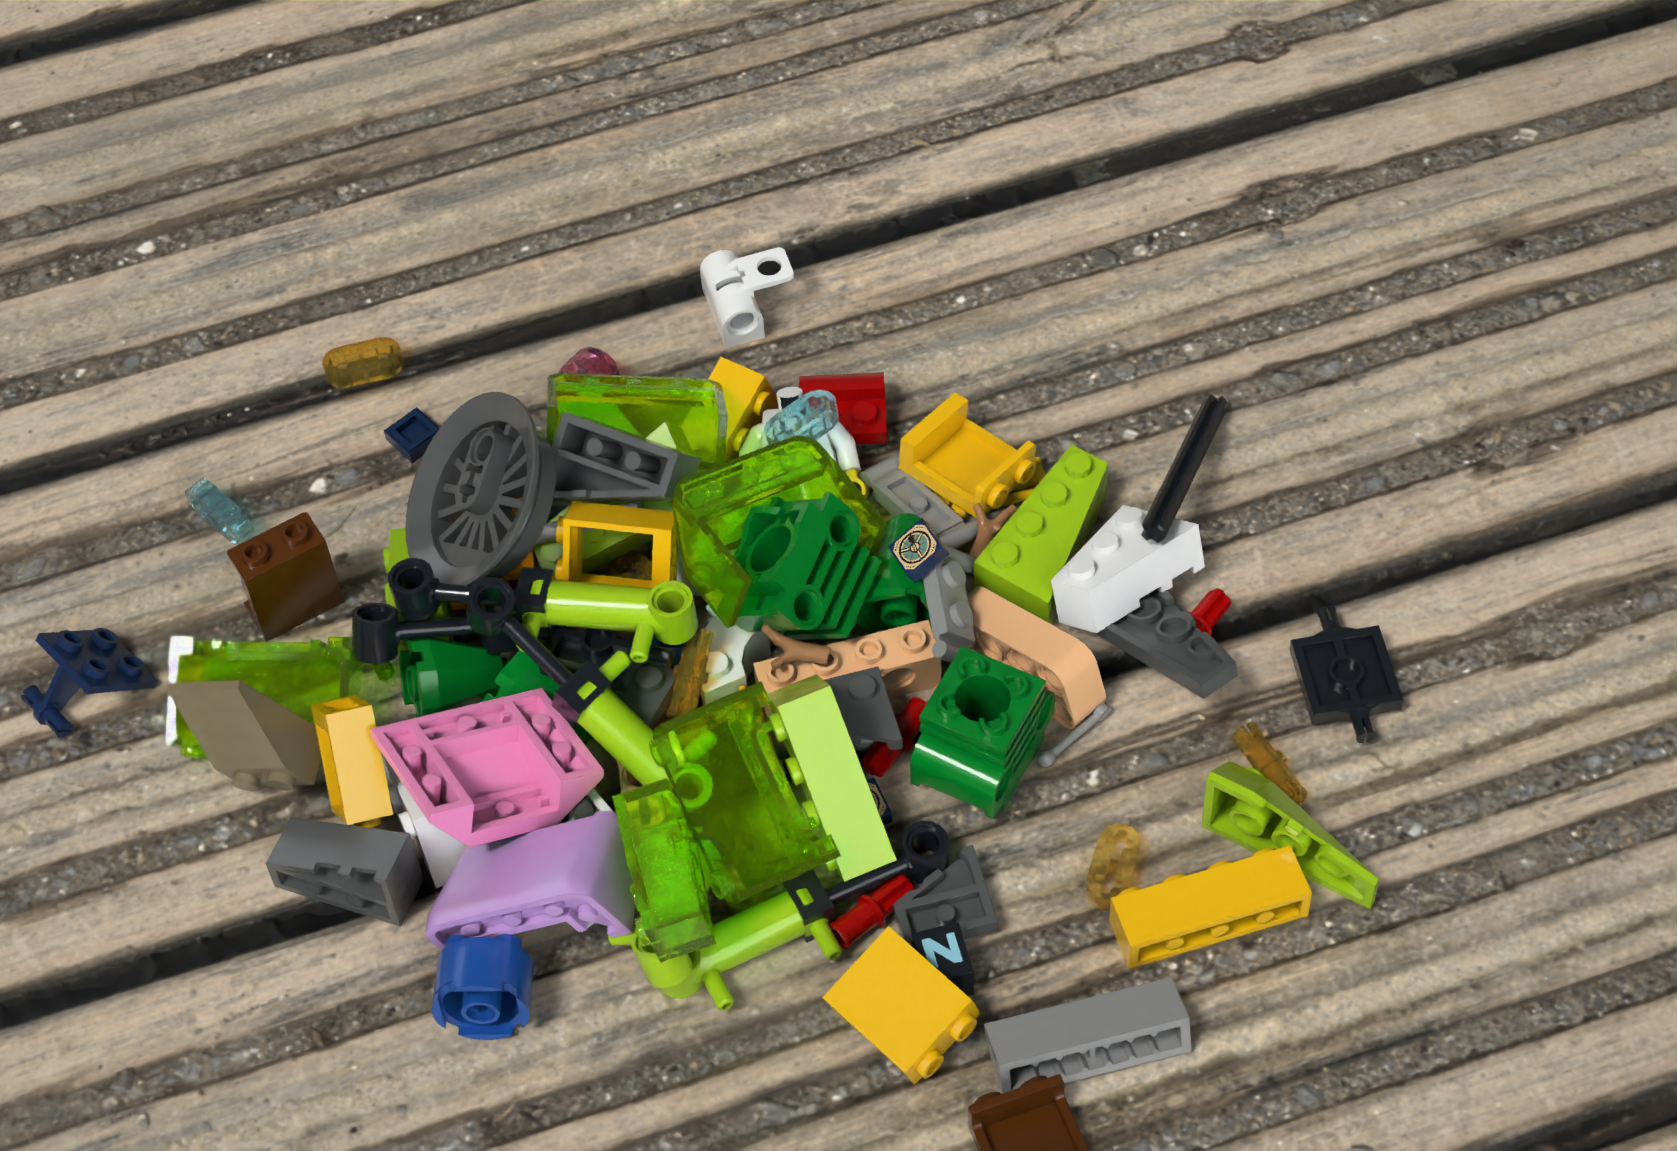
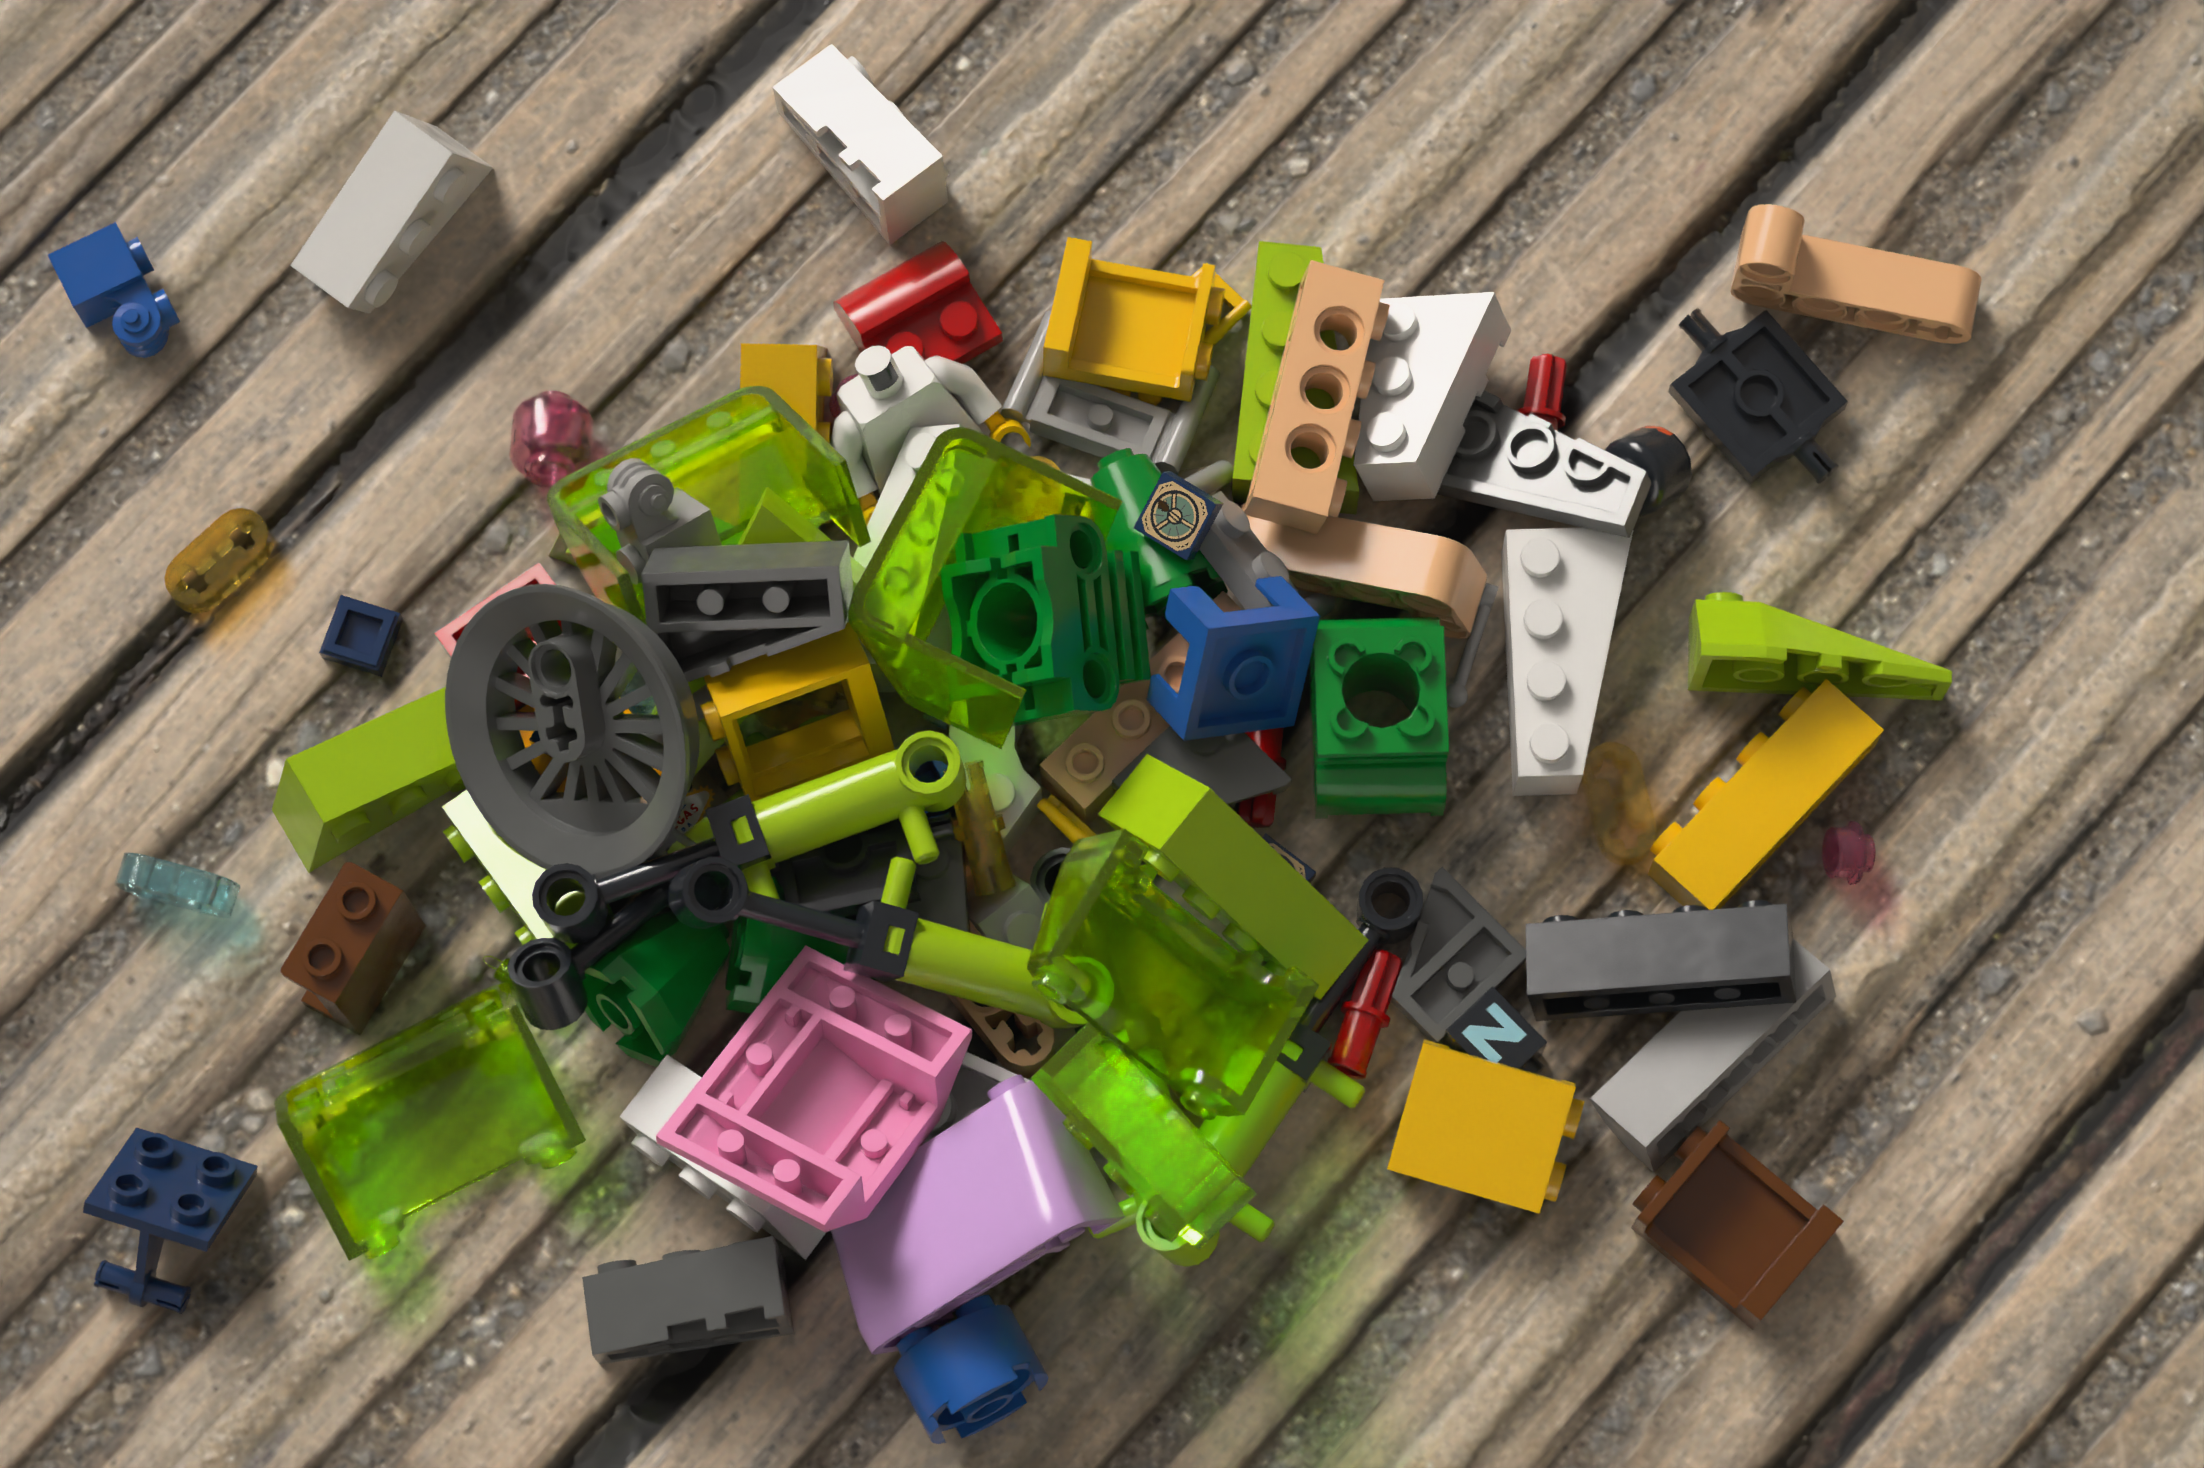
camera: 30 degrees left, 20 degrees up
dark tan slope [167,680,321,791] -> none
yellow window [311,695,393,828] -> none
white piece [700,247,794,349] -> none
medium nougat bar [761,624,831,669] -> none
clear light blue beam [764,390,839,457] -> none
medium nougat bar [969,504,1017,558] -> none
black axle [1141,394,1227,543] -> none
clear yellow pin [1231,722,1308,805] -> none
none -> blue brick [48,222,180,358]
none -> lime wedge [272,687,466,873]
none -> white wedge [290,111,493,314]
none -> light grey brick [598,458,722,585]
none -> white wedge [773,44,949,245]
none -> blue panel [1146,576,1320,741]
none -> light nougat brick [1244,260,1390,534]
none -> white wedge [1501,528,1633,796]
none -> brick [1525,900,1796,1021]
none -> black head [1605,425,1692,517]
none -> light nougat beam [1730,204,1982,344]
none -> clear pink plate [1822,821,1876,885]

